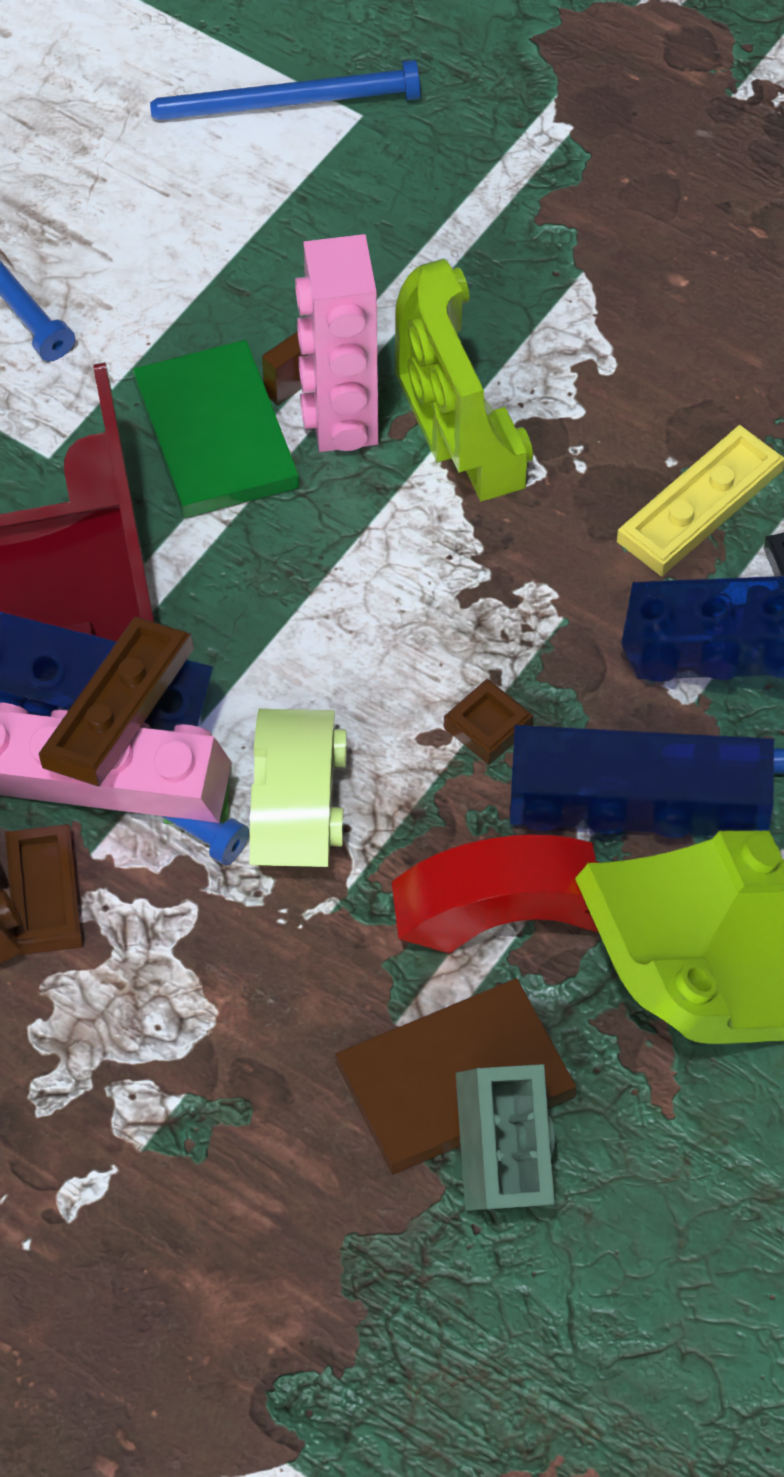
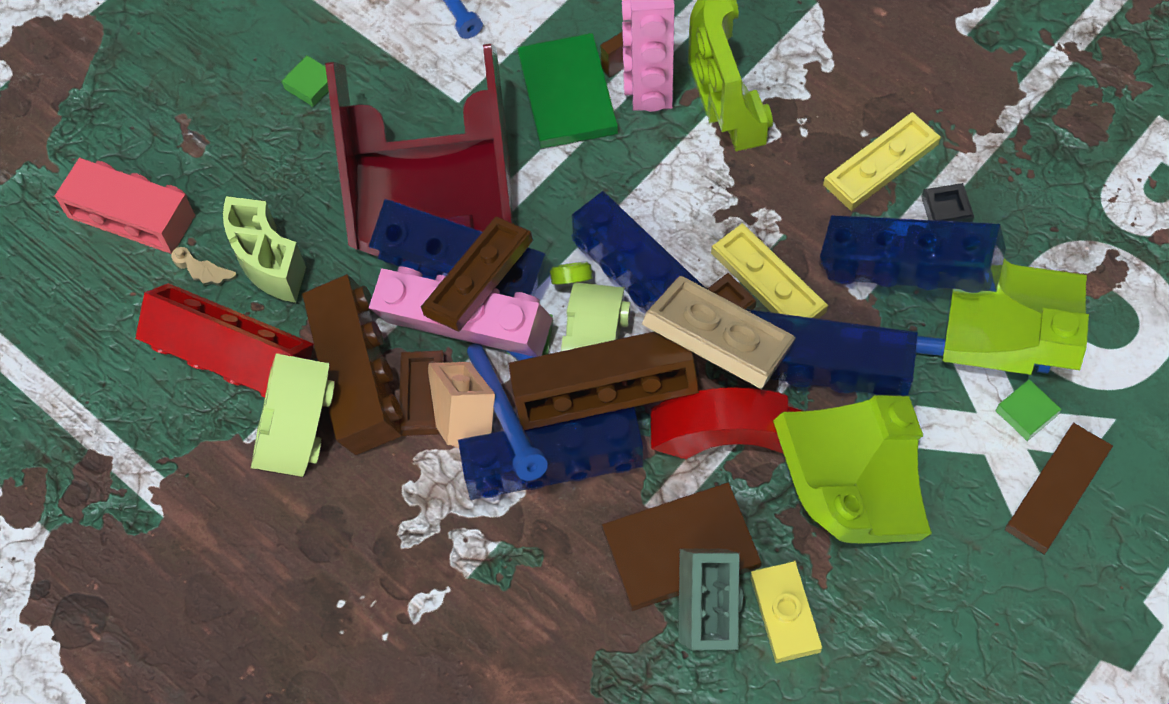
camera: 10 degrees right, 5 degrees up
none -> light nougat slope [428,362,495,449]
none -> clear blue brick [458,407,643,500]
none -> blue bar [467,343,548,481]
none -> reddish brown brick [508,331,699,430]
none -> lime tile [550,262,593,285]
none -> clear blue brick [572,191,708,311]
none -> tan tile [642,276,796,389]
none -> light yellow tile [711,223,828,336]
none -> light yellow plate [750,561,822,663]

